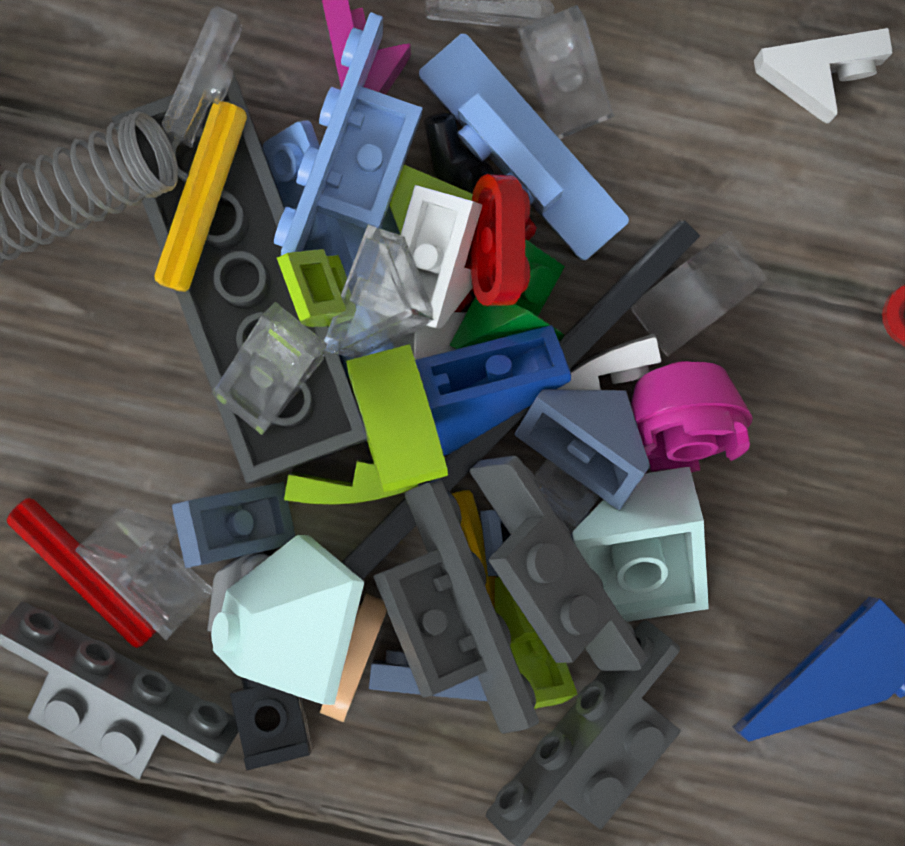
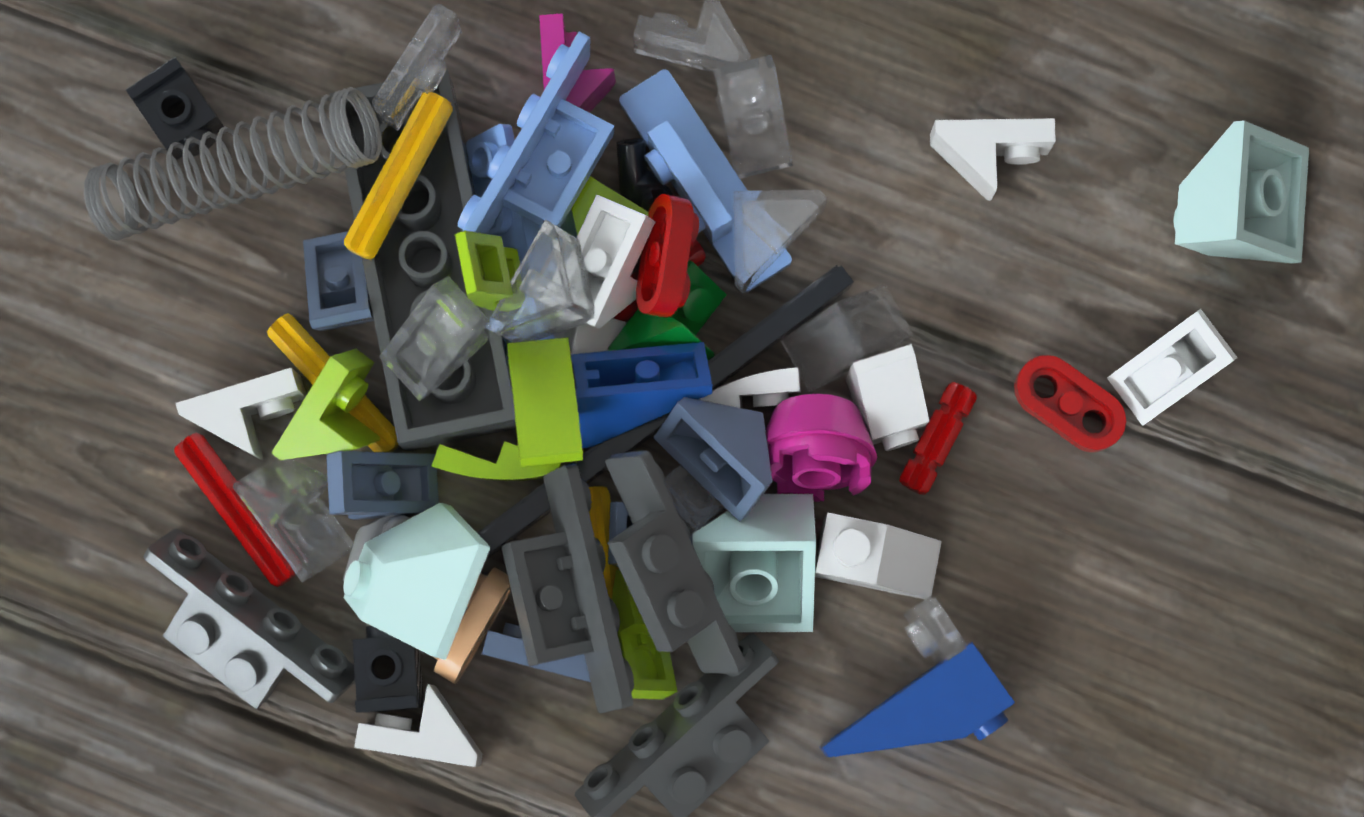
camera: 15 degrees right, 5 degrees down
none -> white slope [176,368,306,460]
none -> yellow axle [267,313,399,453]
none -> lime slope [271,348,380,460]
none -> sand blue slope [303,231,374,331]
none -> white slope [354,684,483,767]
none -> clear slope [733,190,828,293]
none -> white slope [815,512,942,600]
none -> white slope [846,344,929,451]
none -> red axle [900,382,977,495]
none -> clear plate [903,596,966,663]

